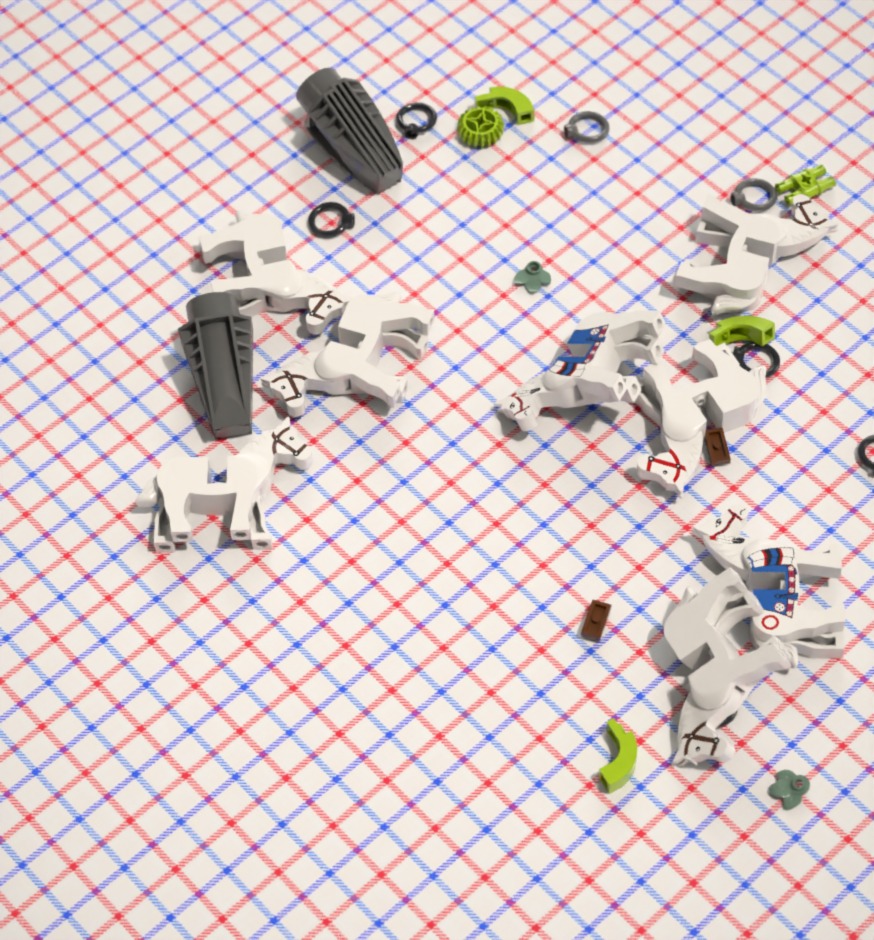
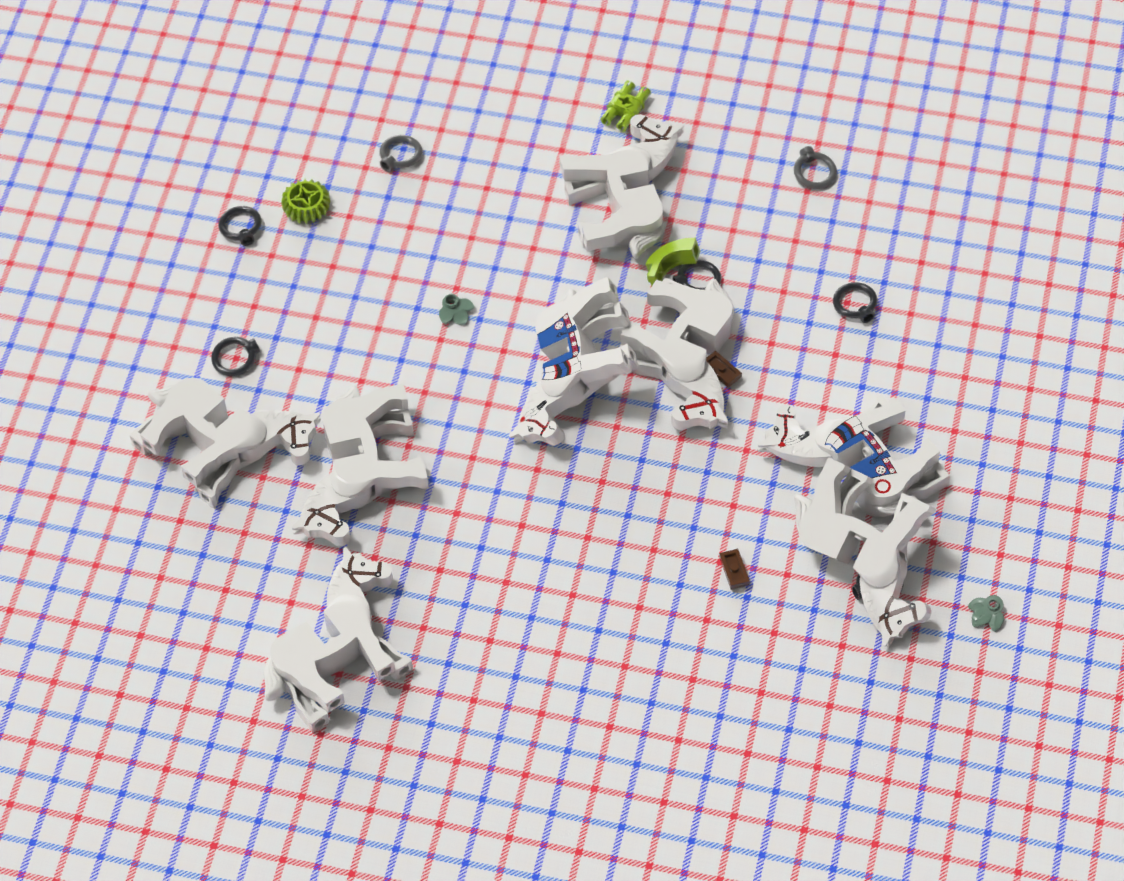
camera: 35 degrees left, 0 degrees up
dark grey piece [178,292,253,440] -> none
dark grey piece [296,67,403,195] -> none
lime arch [475,86,535,125] -> none
lime arch [599,718,637,794] -> none
dark grey piece [730,178,777,211] -> none

